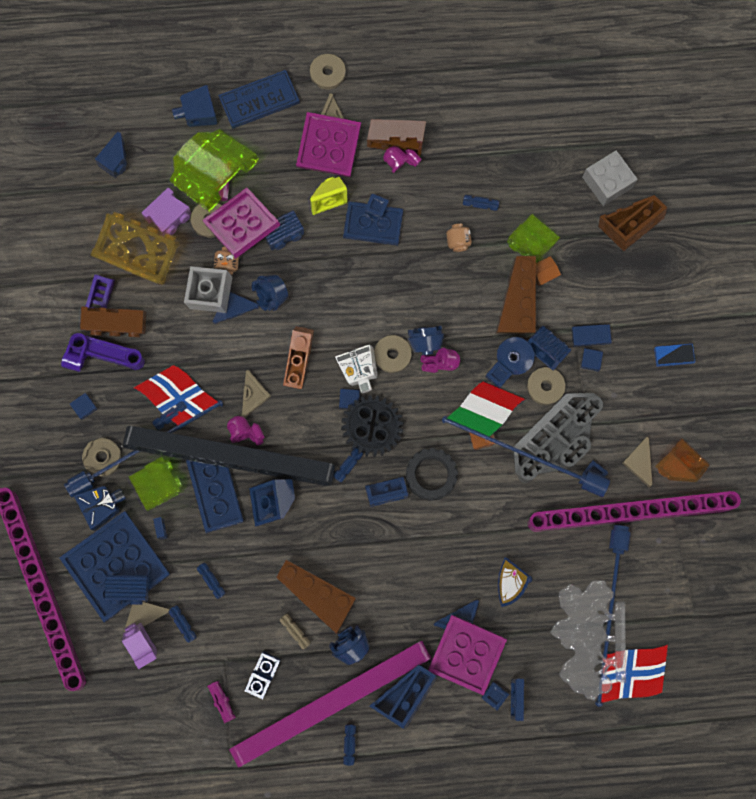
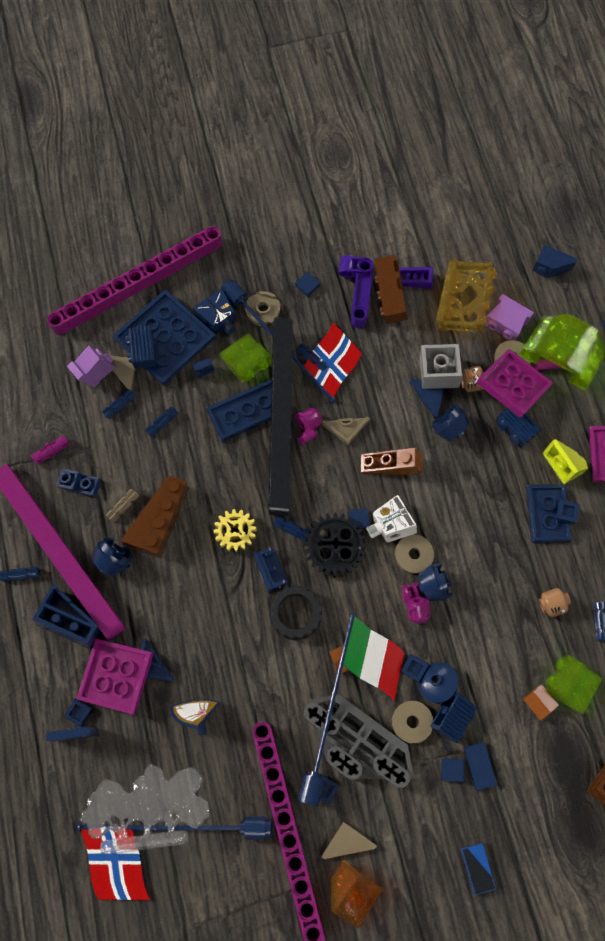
camera: 85 degrees right, 5 degrees down
dark blue slope [249,479,295,527] -> none
reddish brown wedge [495,256,536,334] -> none
none -> light yellow gear [214,509,257,552]

